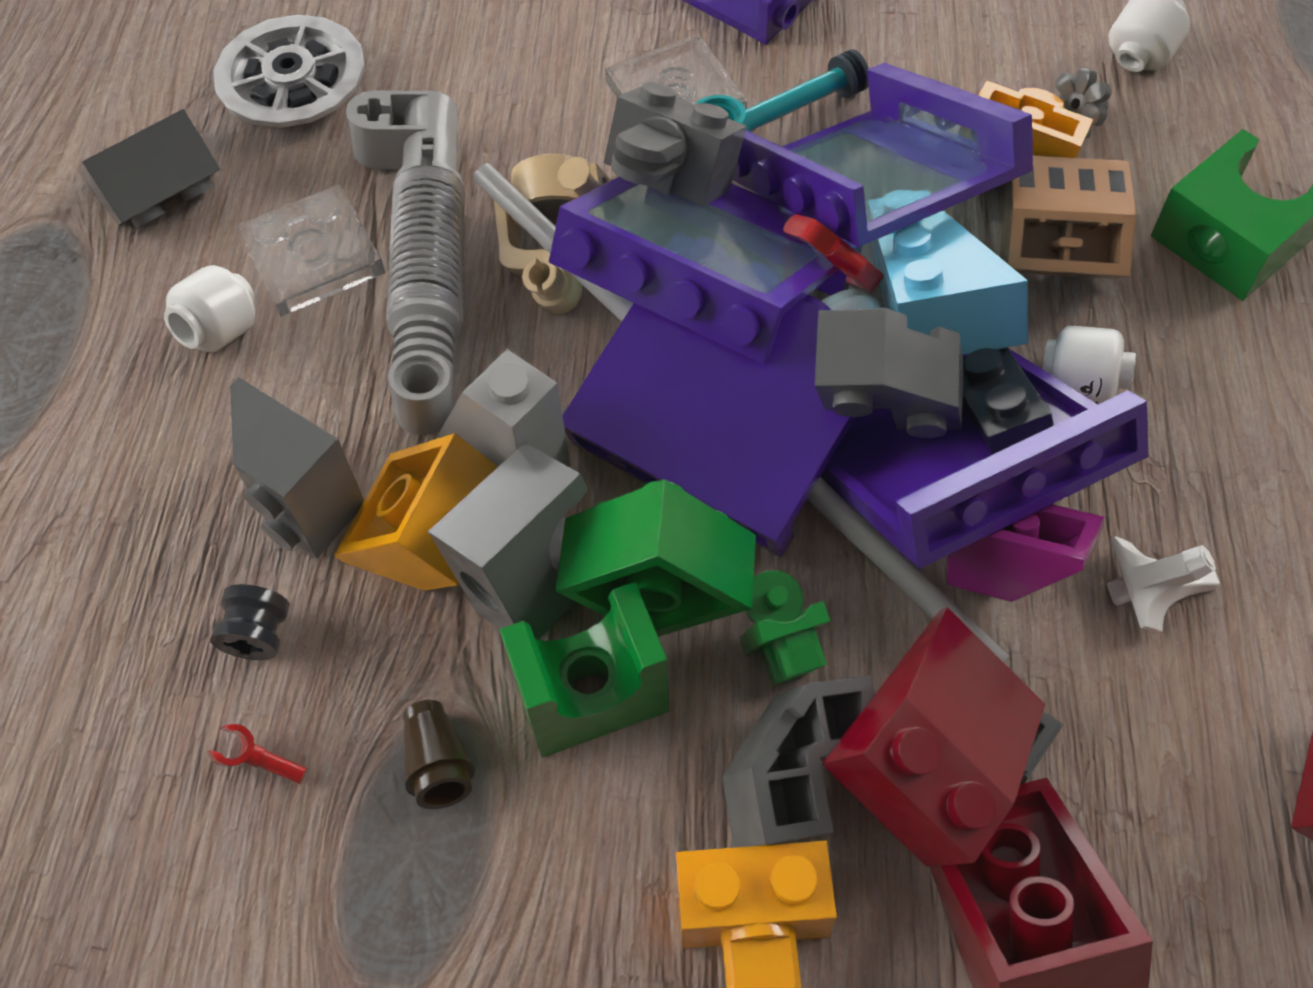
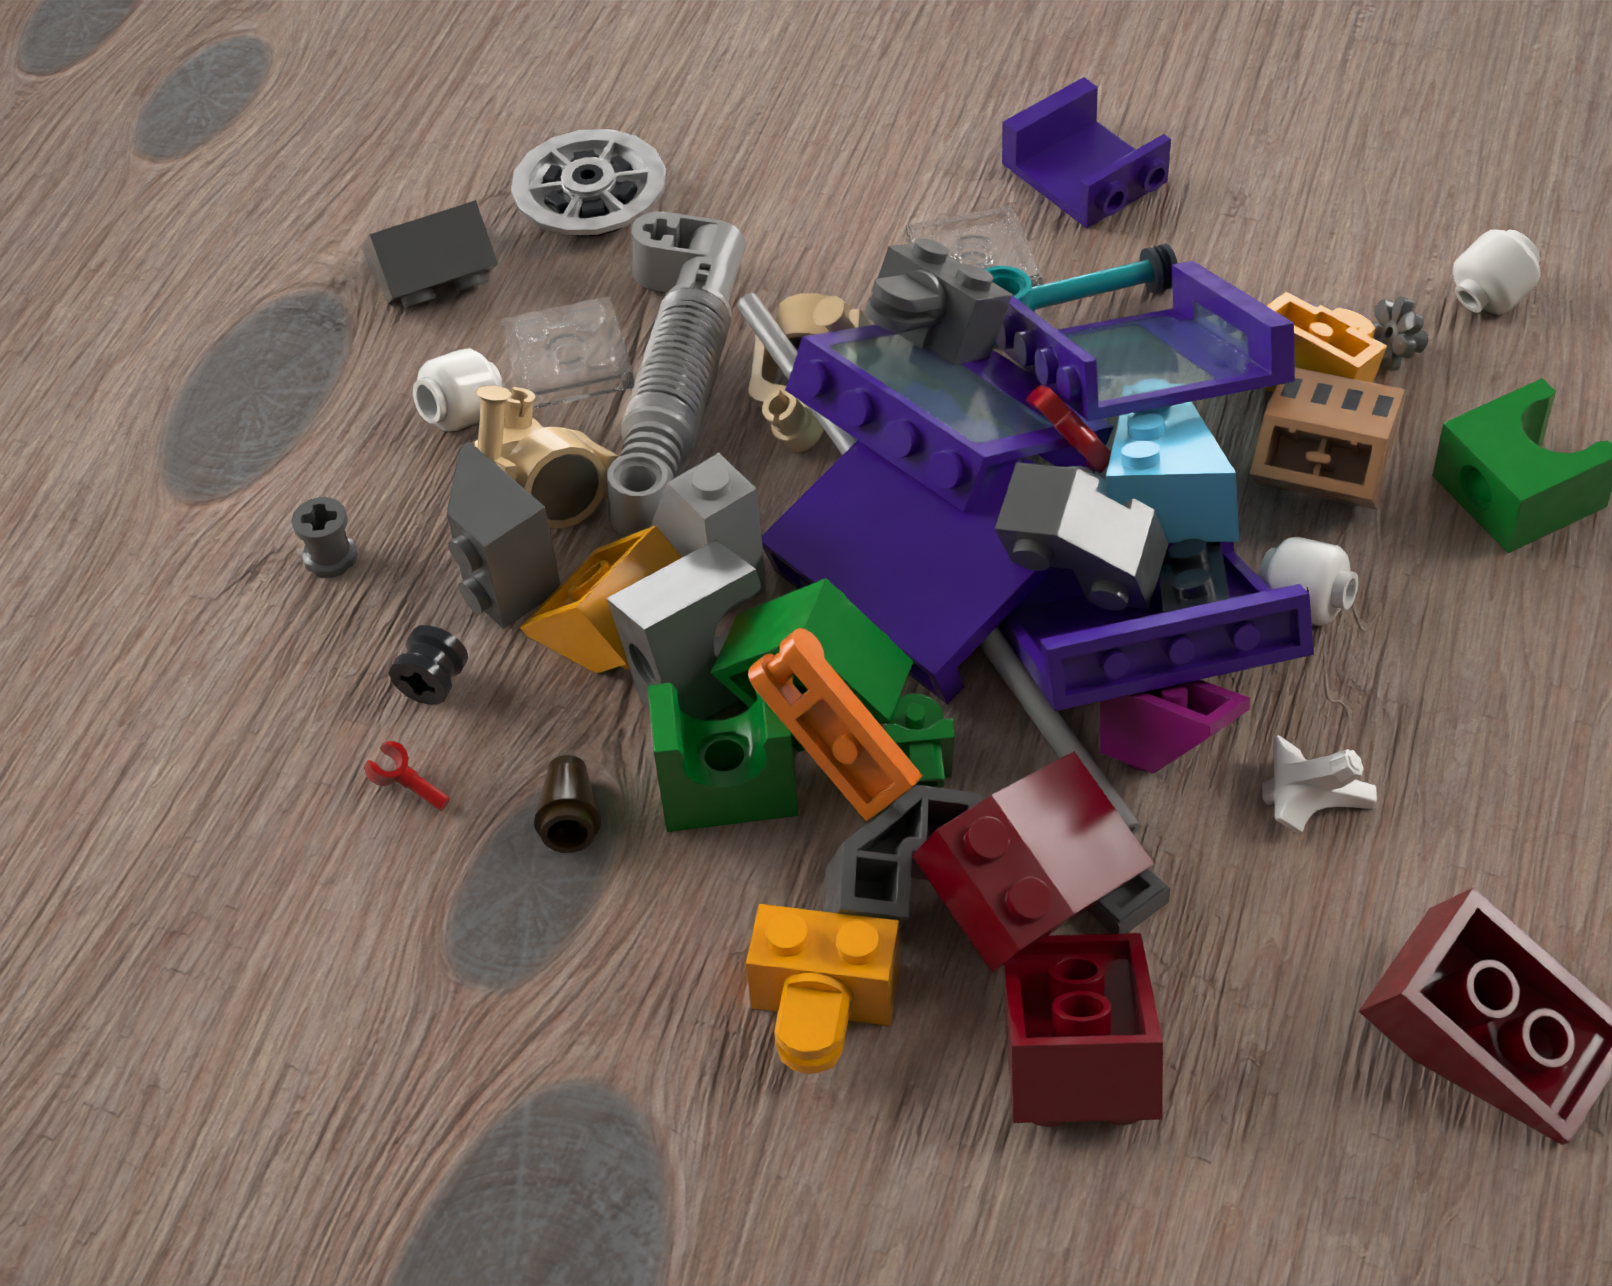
camera: 15 degrees right, 10 degrees down
none -> dark grey bush [291,497,358,578]
none -> tan piece [475,386,618,529]
none -> orange plate [748,628,923,821]

